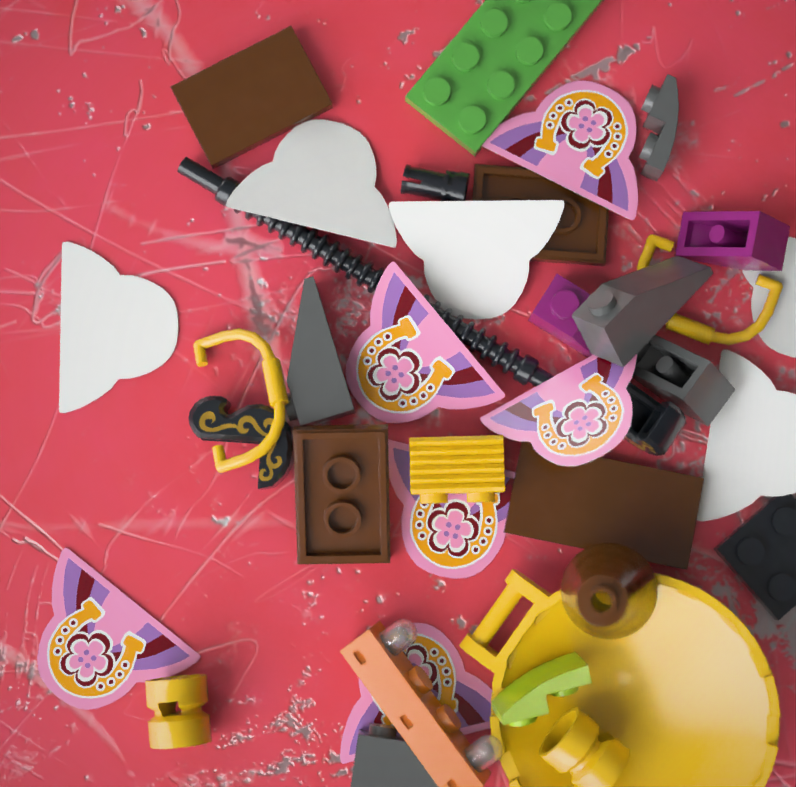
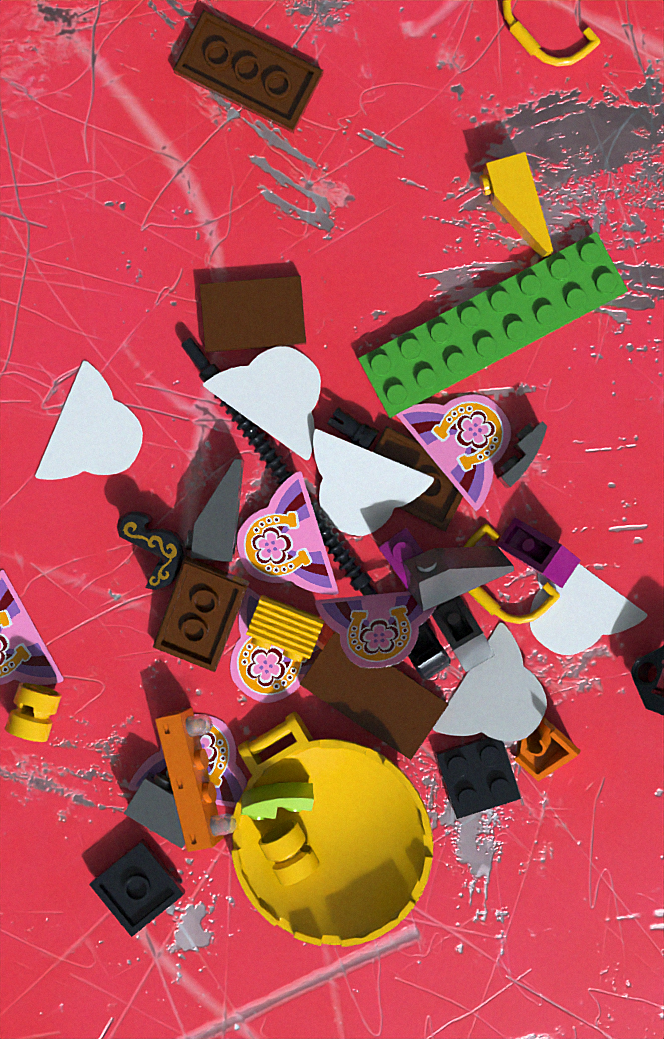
camera: 20 degrees right, 5 degrees up
yellow piece [193,328,289,473] -> none
reddish brown cone [561,543,658,639] -> none

